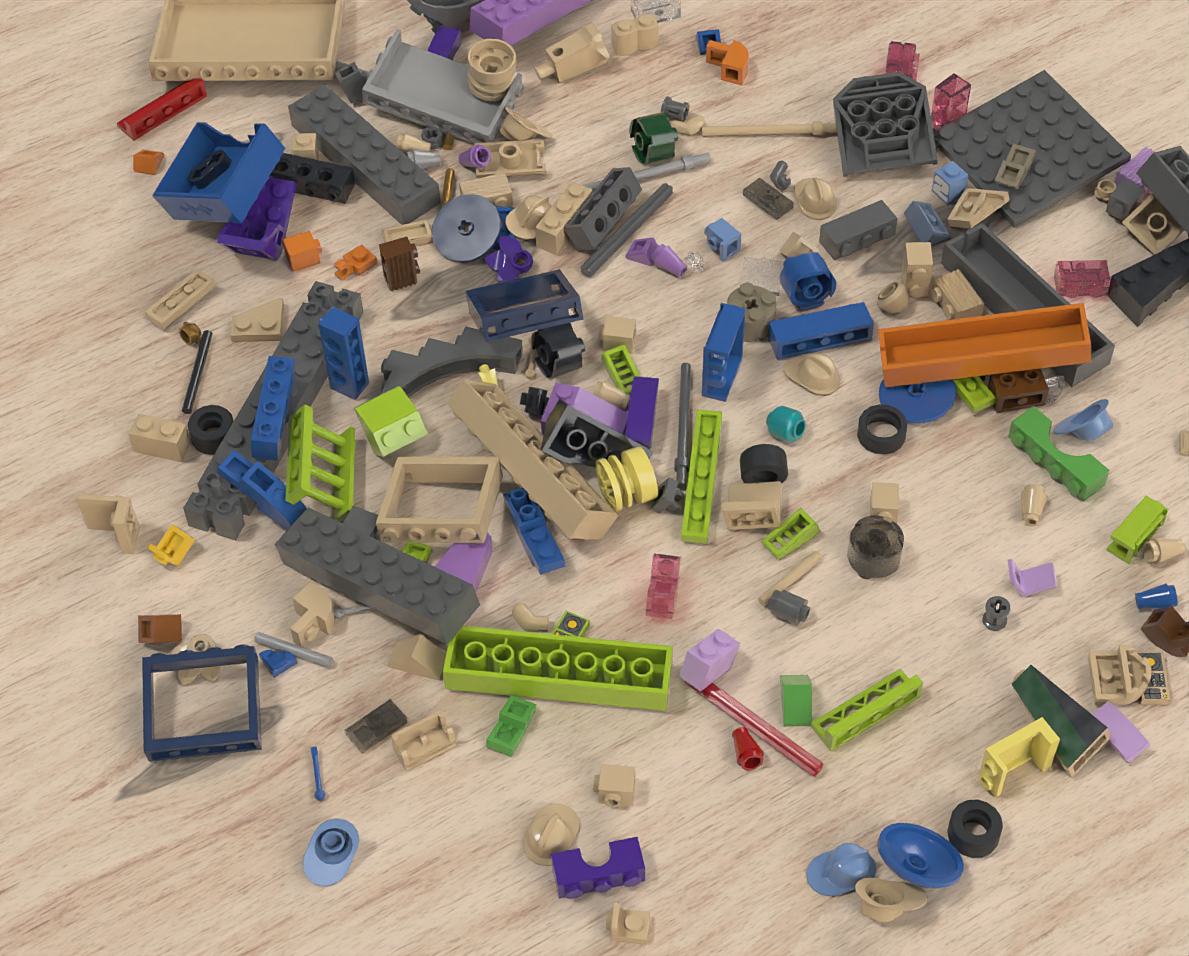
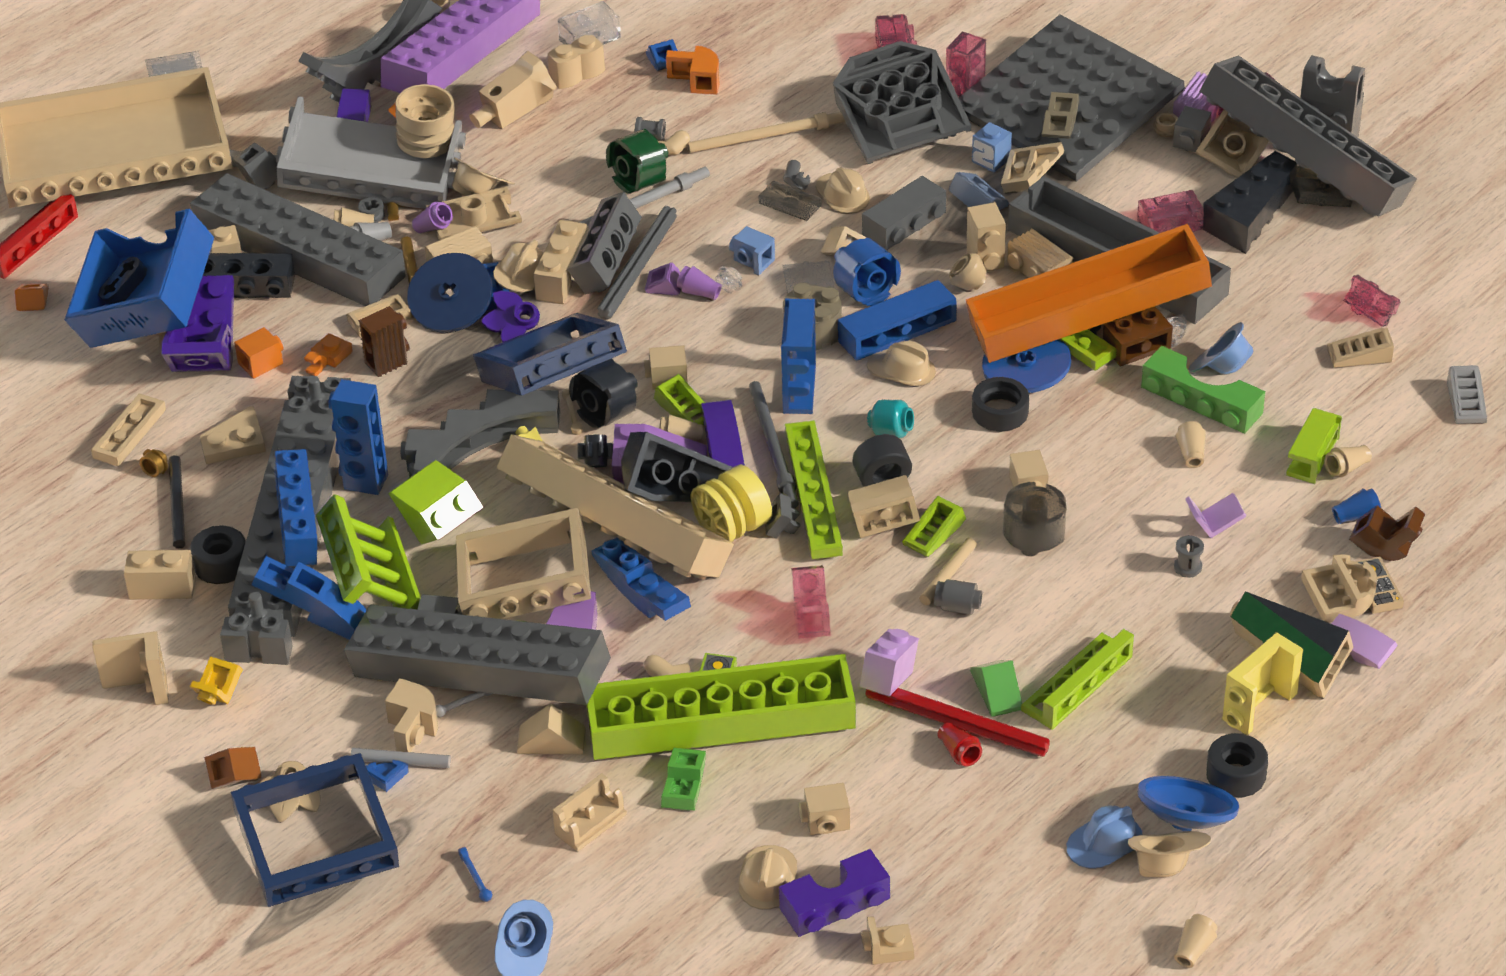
camera: 15 degrees left, 10 degrees down
clear smoke plate [345,699,408,753] -> none

